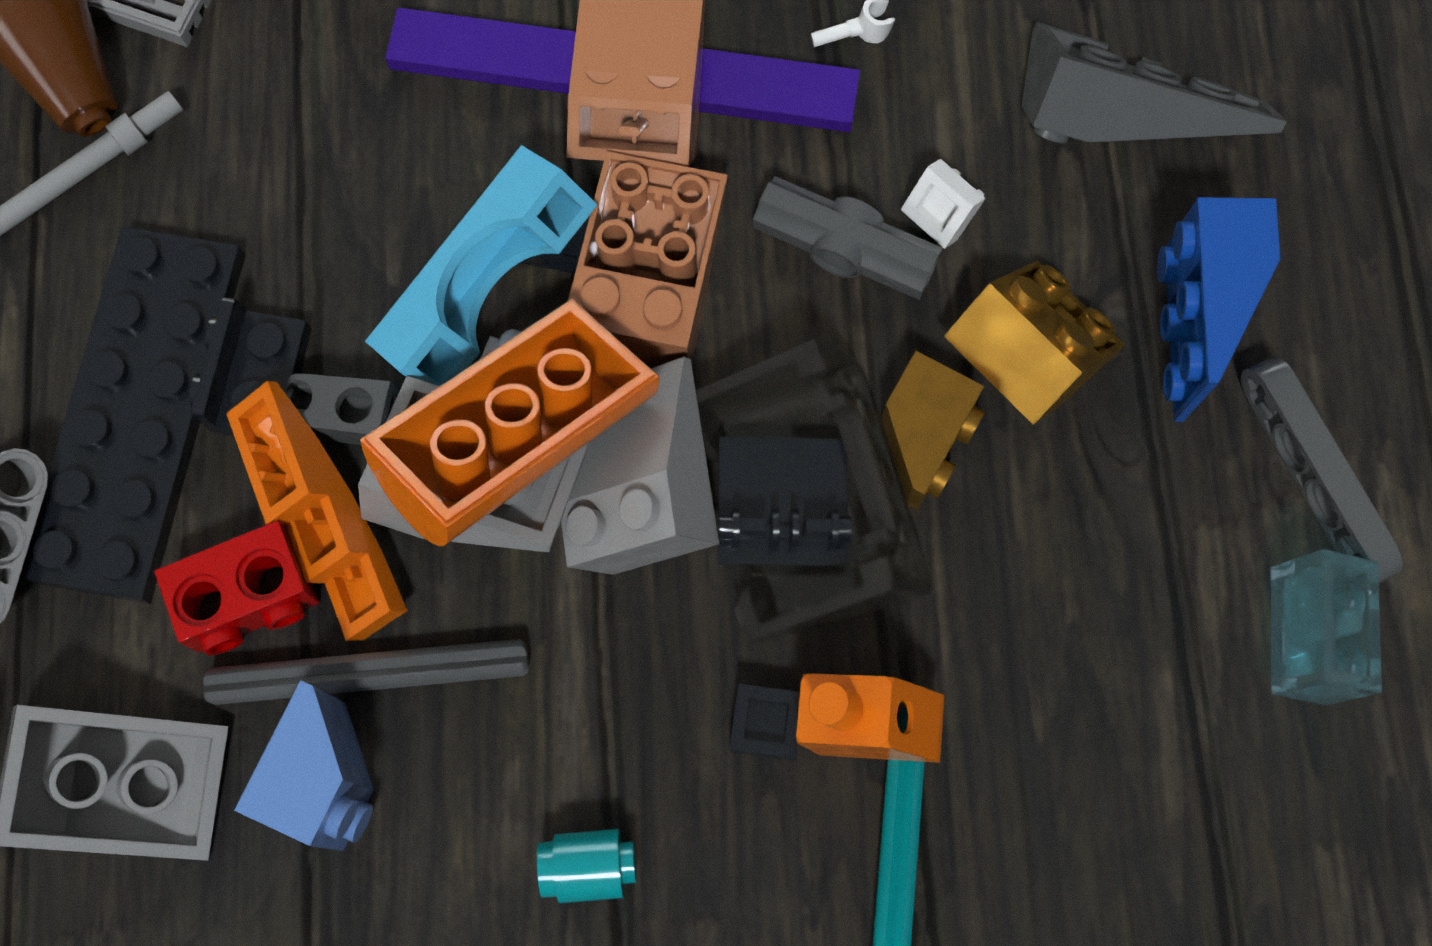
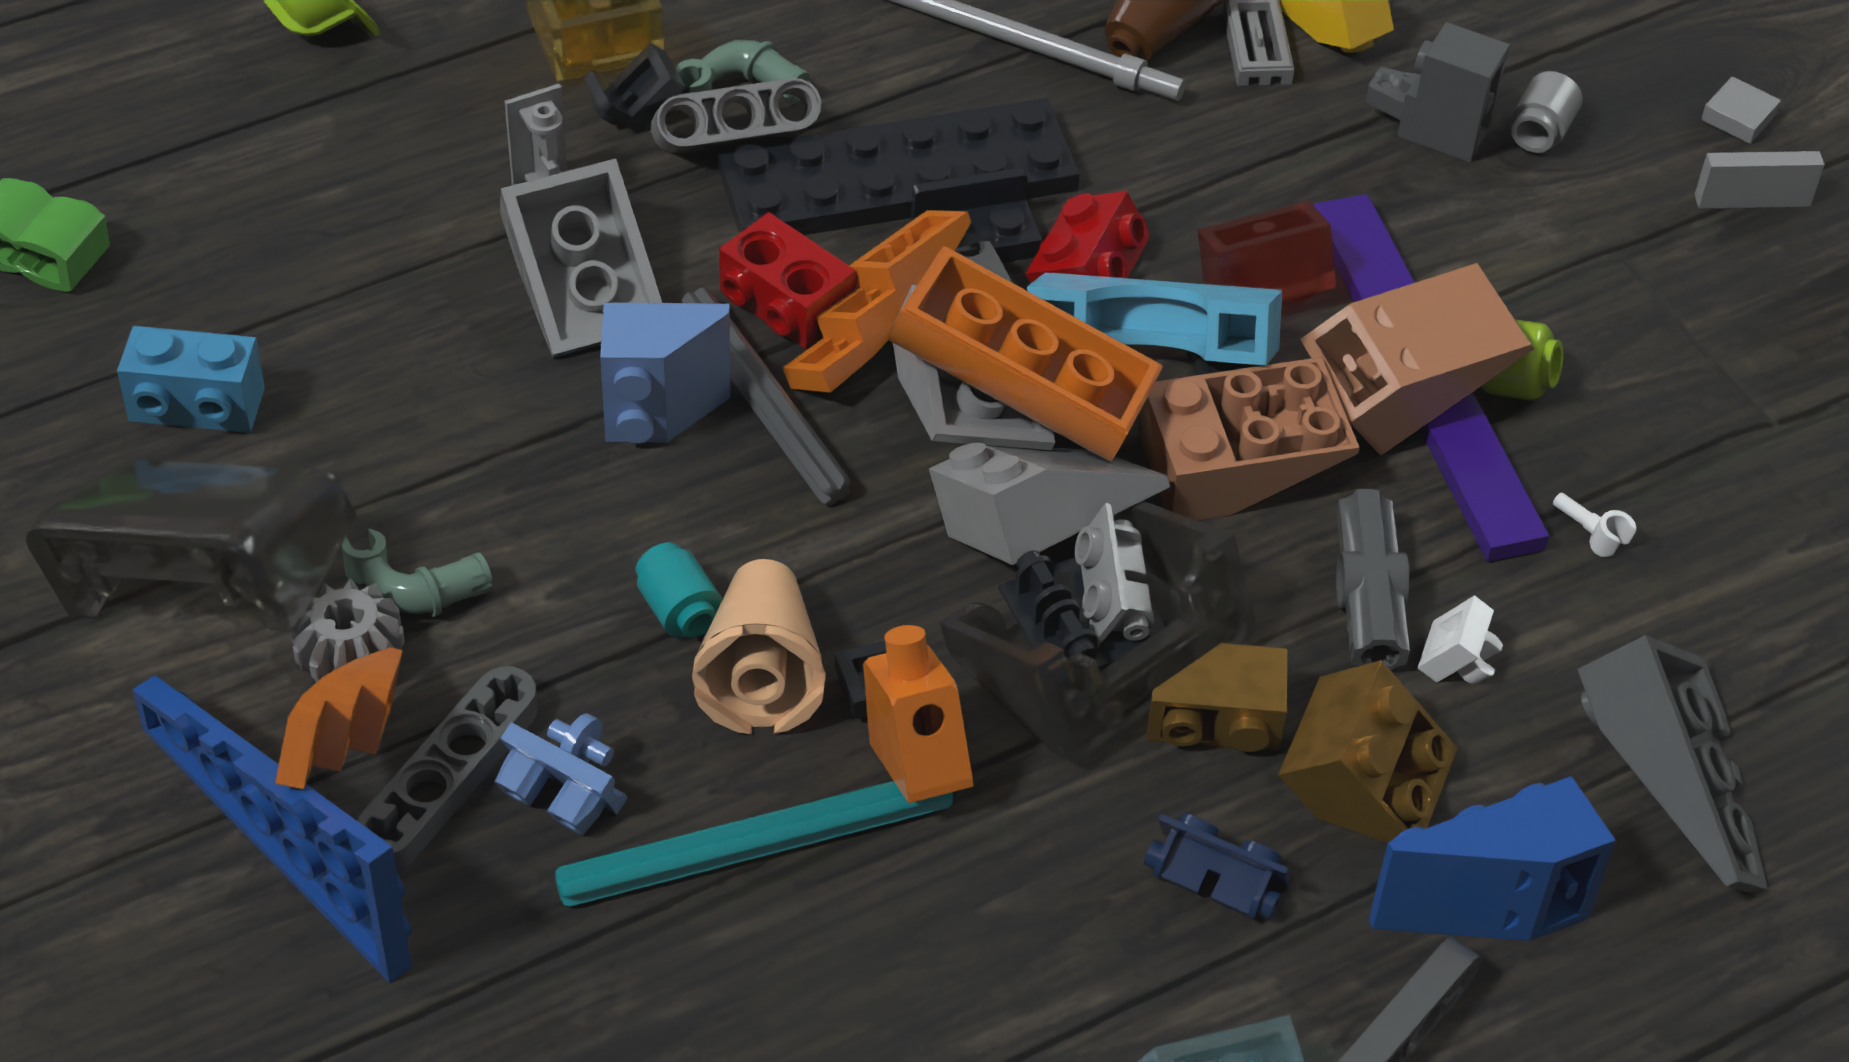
camera: 60 degrees right, 25 degrees down
none -> light nougat cone [692,559,826,734]
none -> red bracket [1025,191,1150,283]
none -> light grey hinge [1075,503,1154,647]
none -> dark blue hinge [1144,813,1291,920]
none -> clear red brick [1197,201,1336,302]

